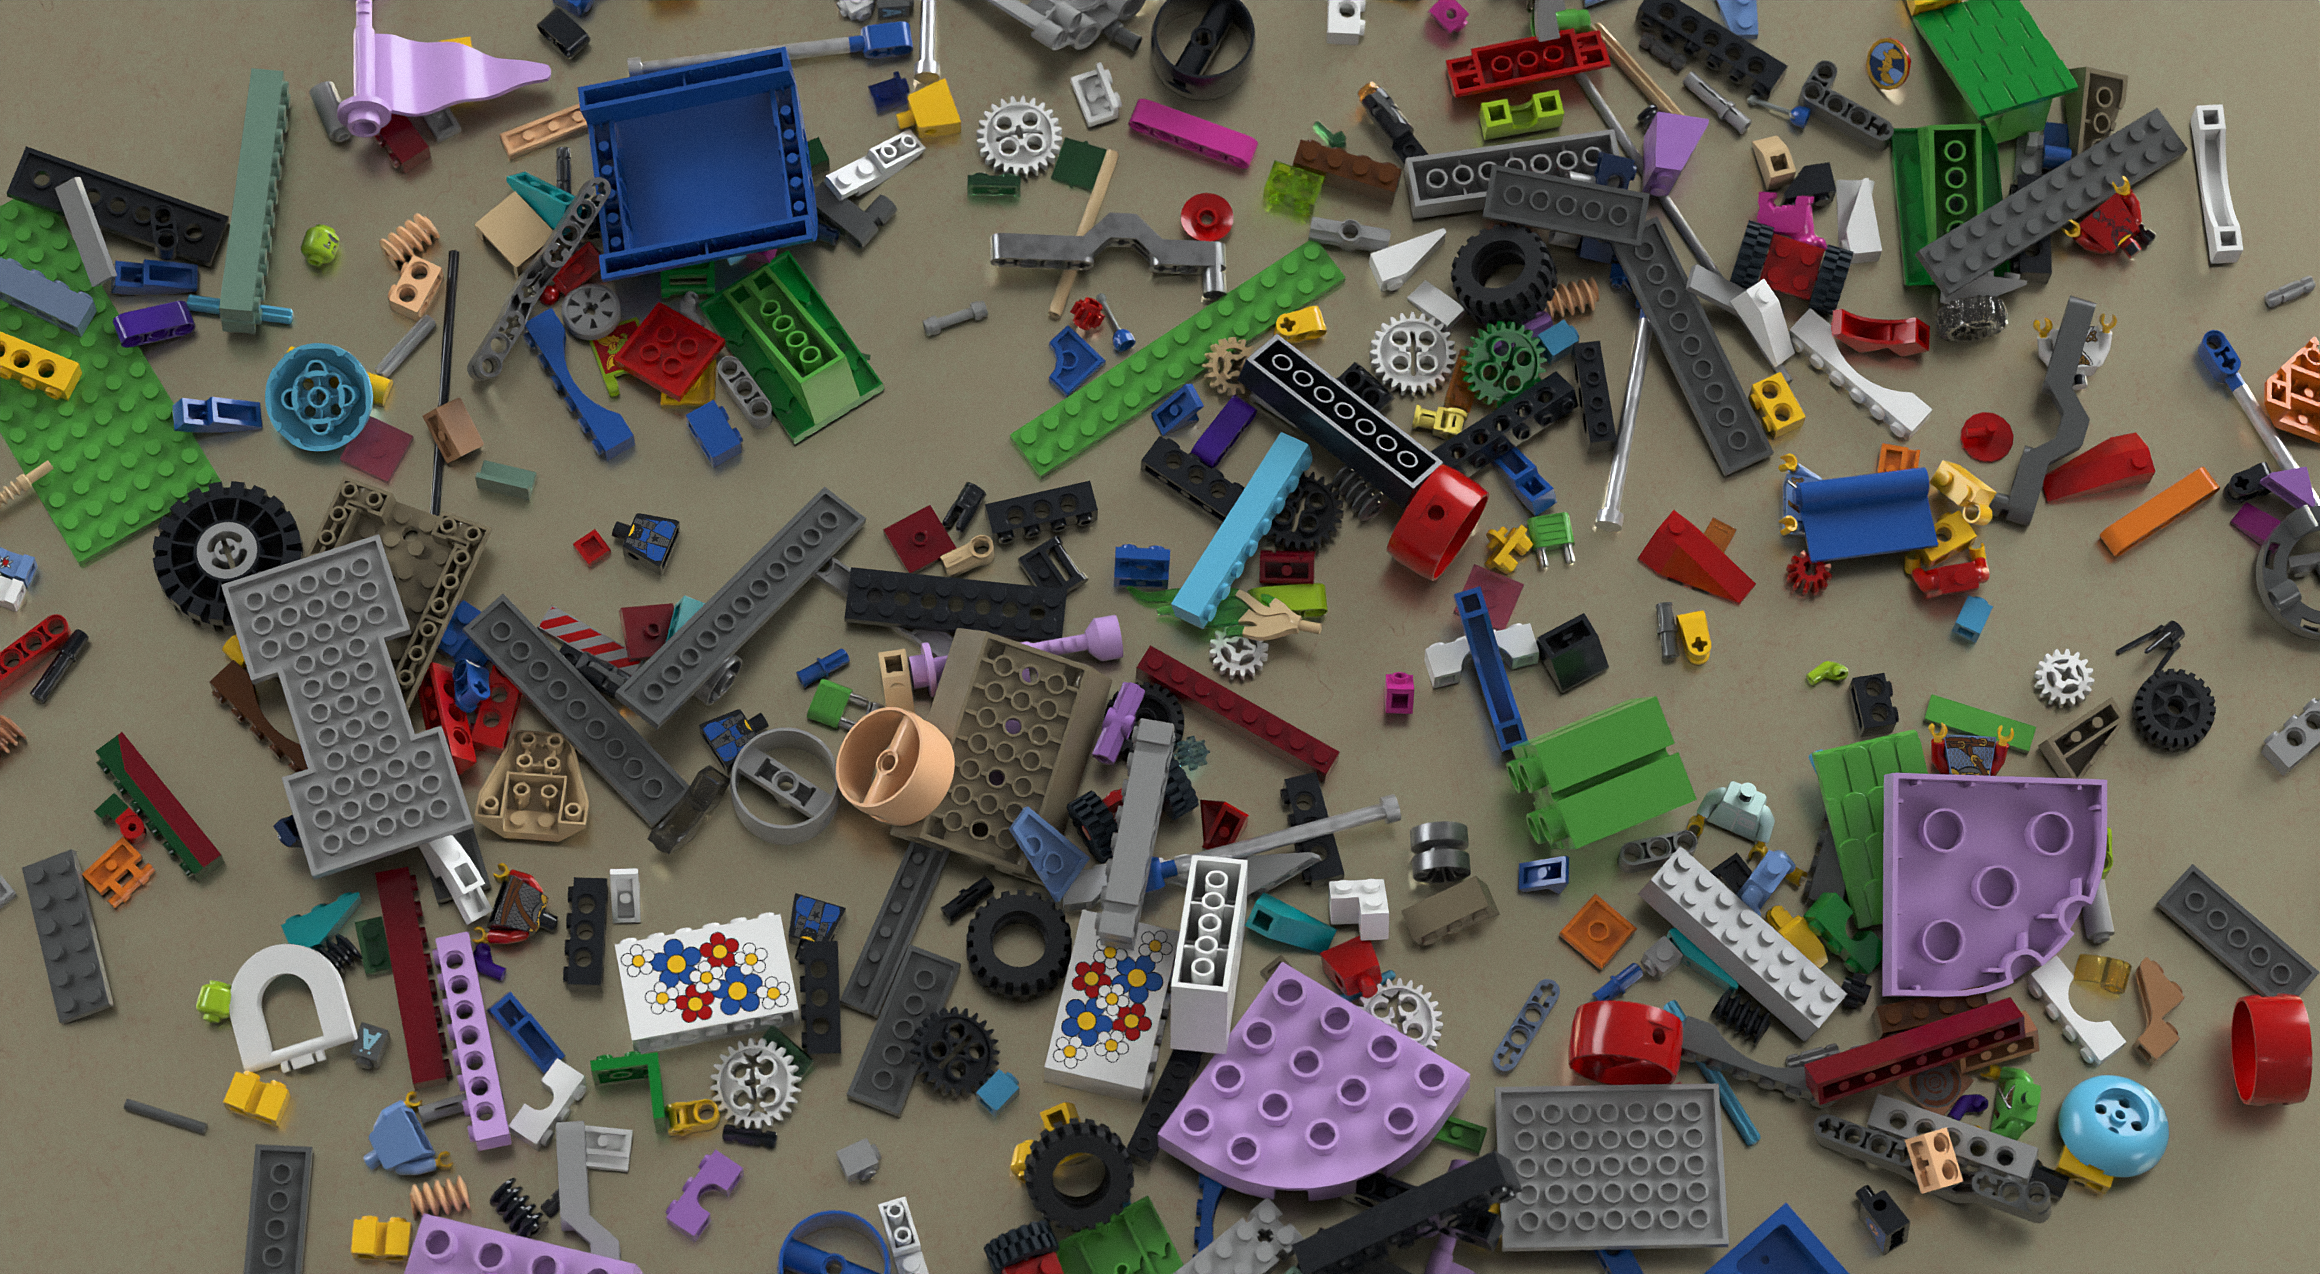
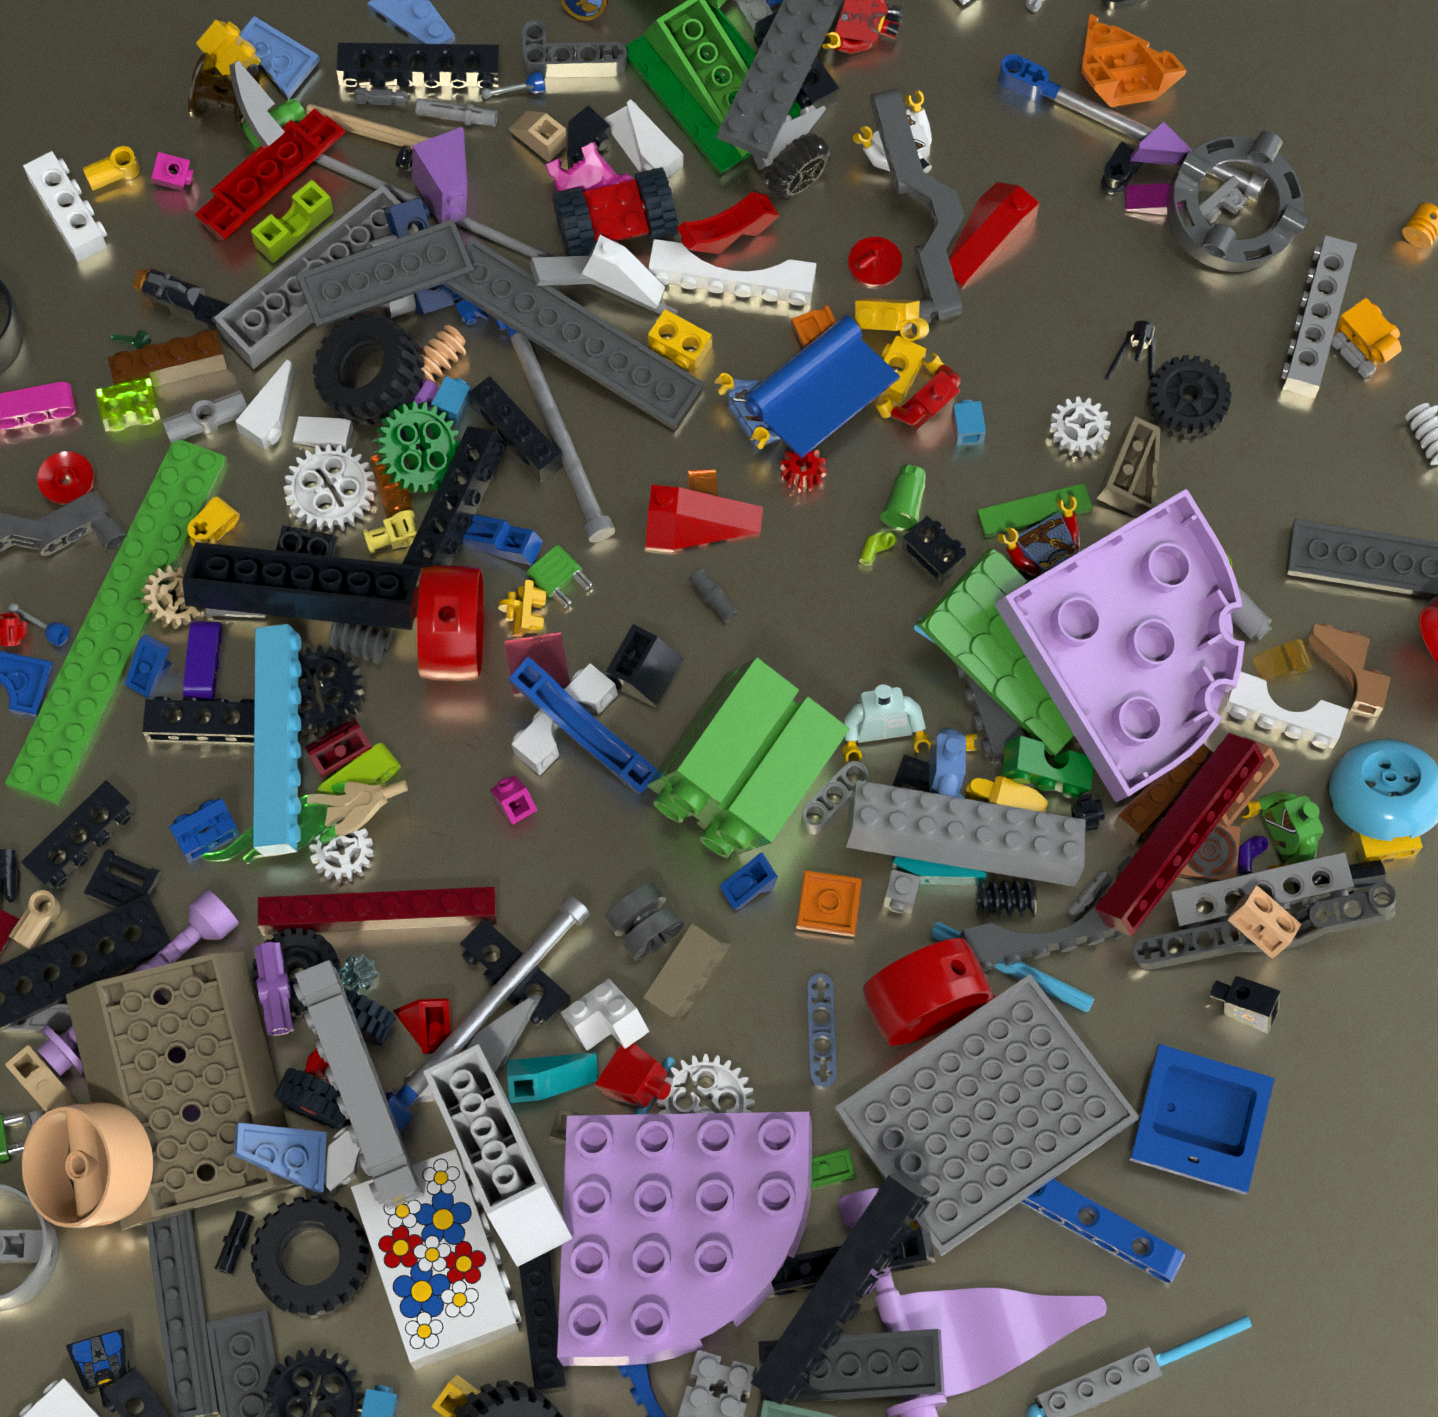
camera: 30 degrees left, 0 degrees up
blue axle [1592,963,1643,1001] -> none
yellow piece [1676,610,1712,665] -> none
orange beam [2099,467,2220,557] -> none
none -> bright green plant [880,464,926,531]

